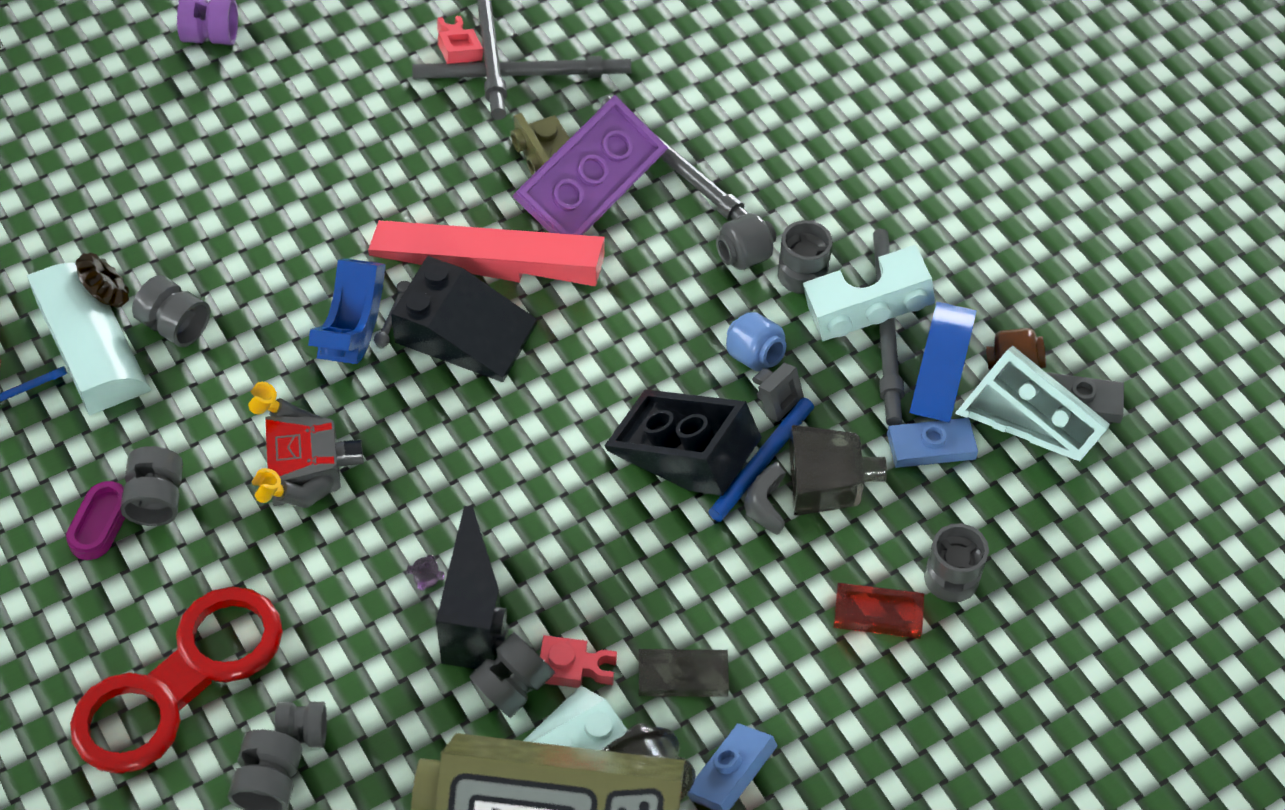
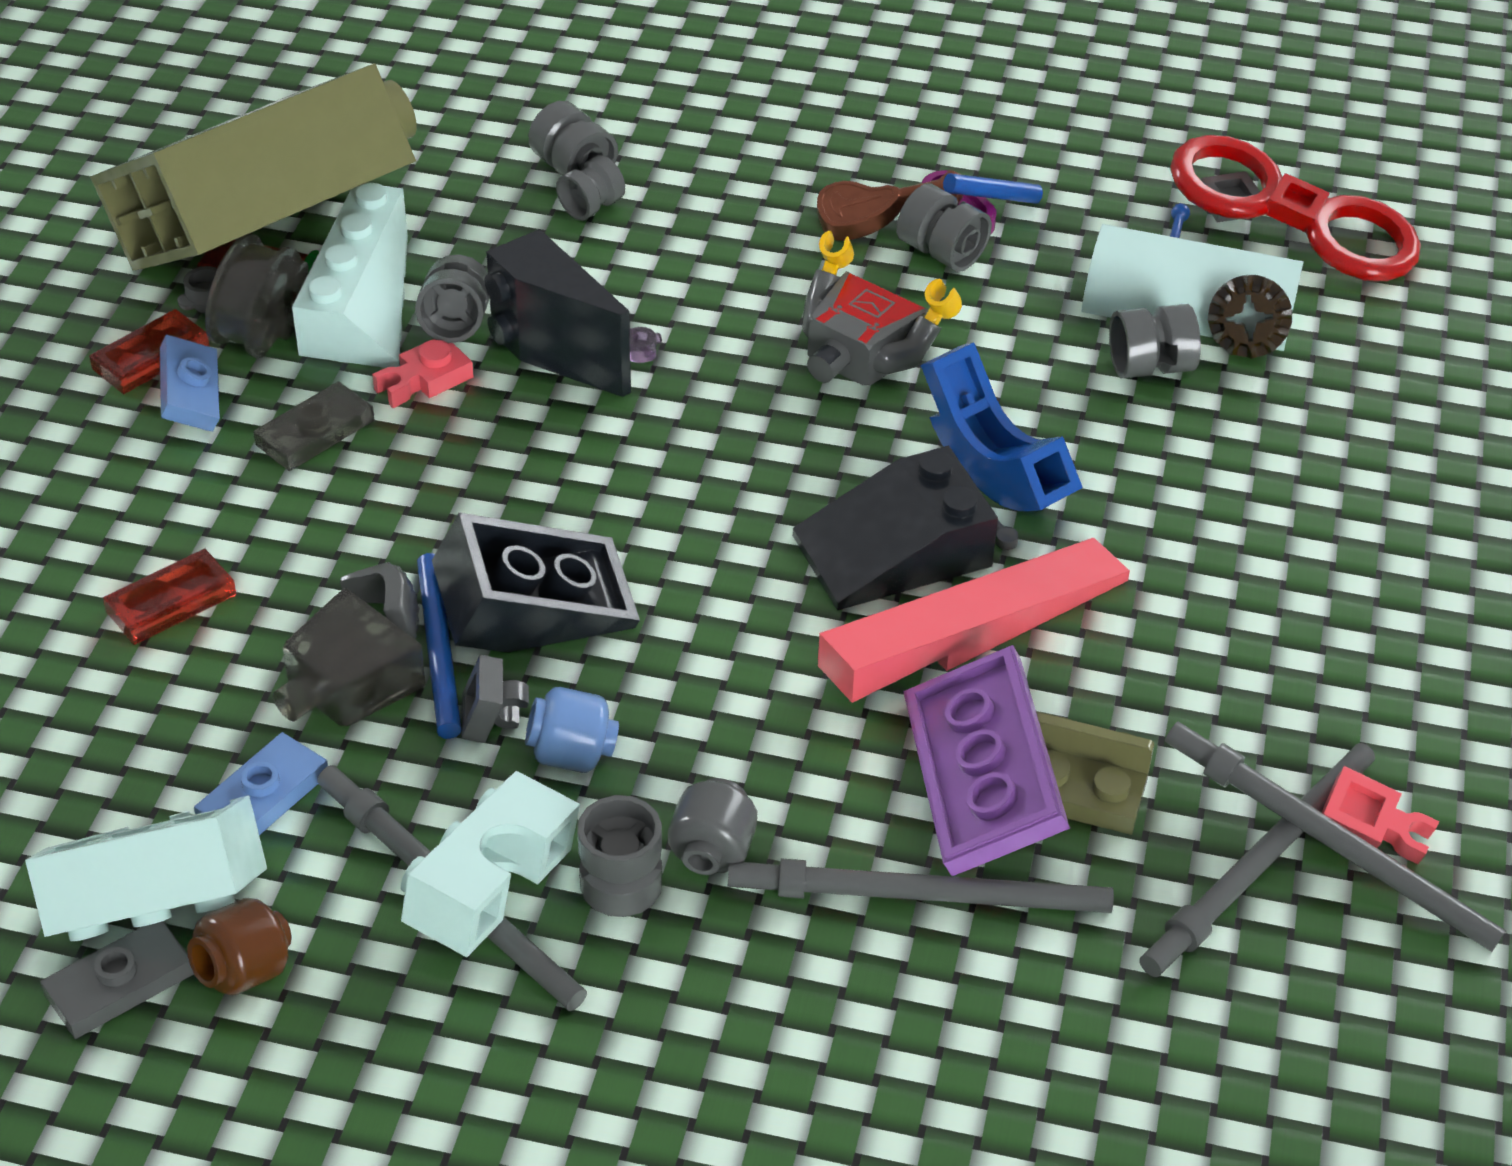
camera: 135 degrees right, 10 degrees down
red bar [70,586,283,774] -> none
blue arch [909,302,977,423] -> none
dark grey wheel [924,523,989,602] -> none
none -> copper piece [817,170,963,241]
none -> blue piece [943,173,1043,204]

